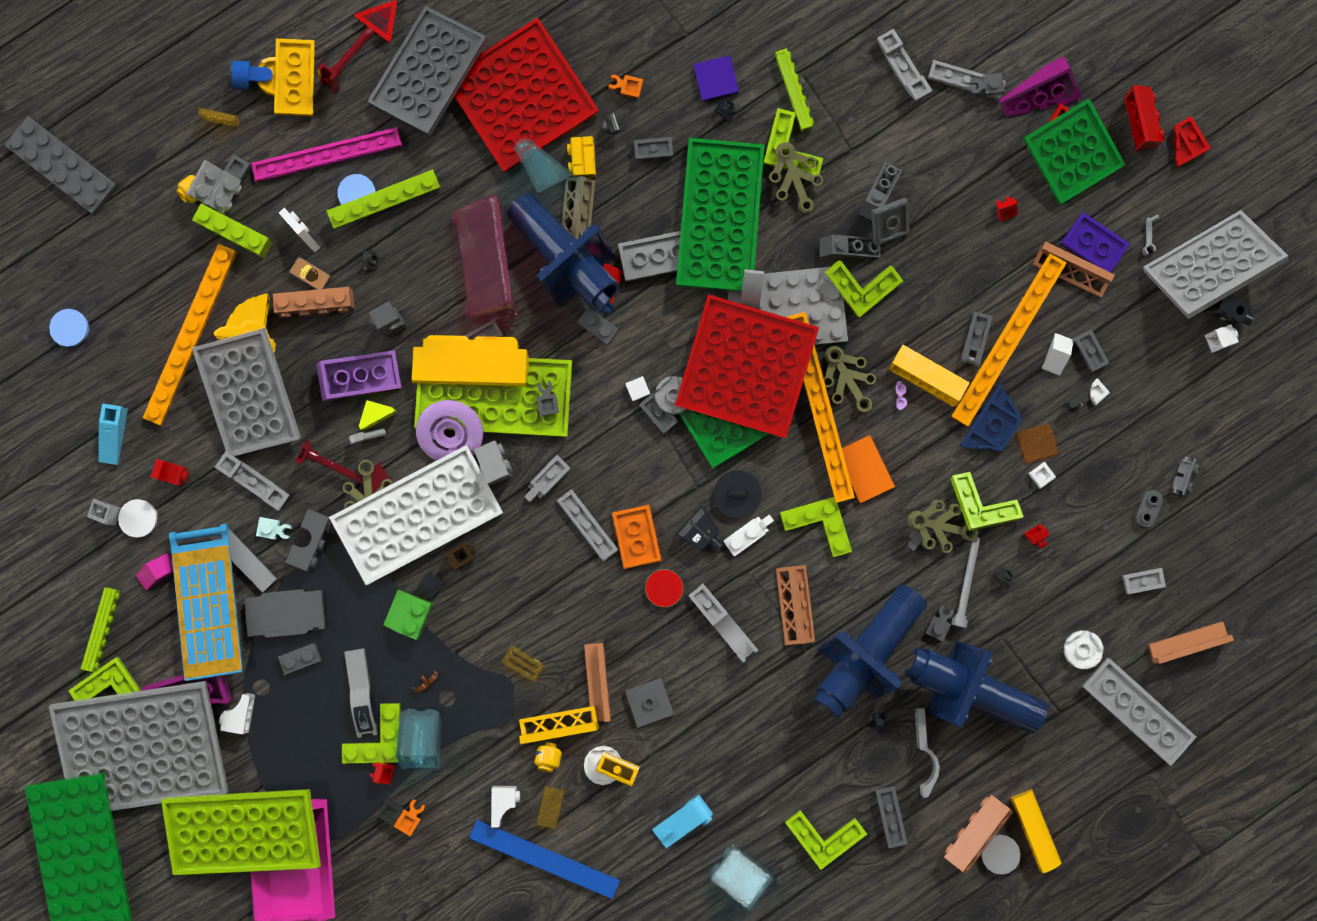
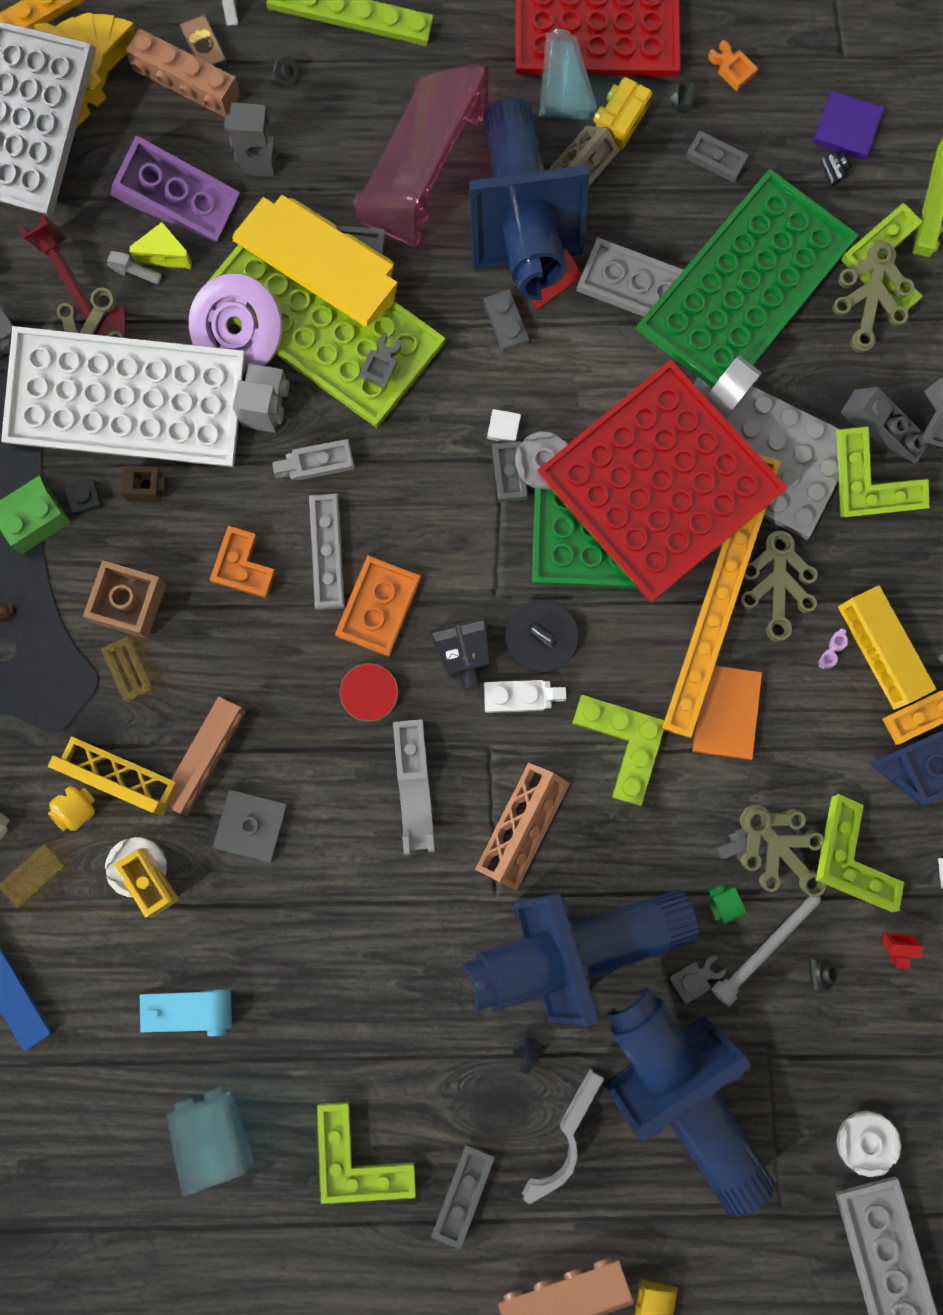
camera: 25 degrees right, 5 degrees down
none -> medium nougat brick [83,560,167,639]
none -> orange plate [210,526,276,599]
none -> green plate [707,883,746,925]

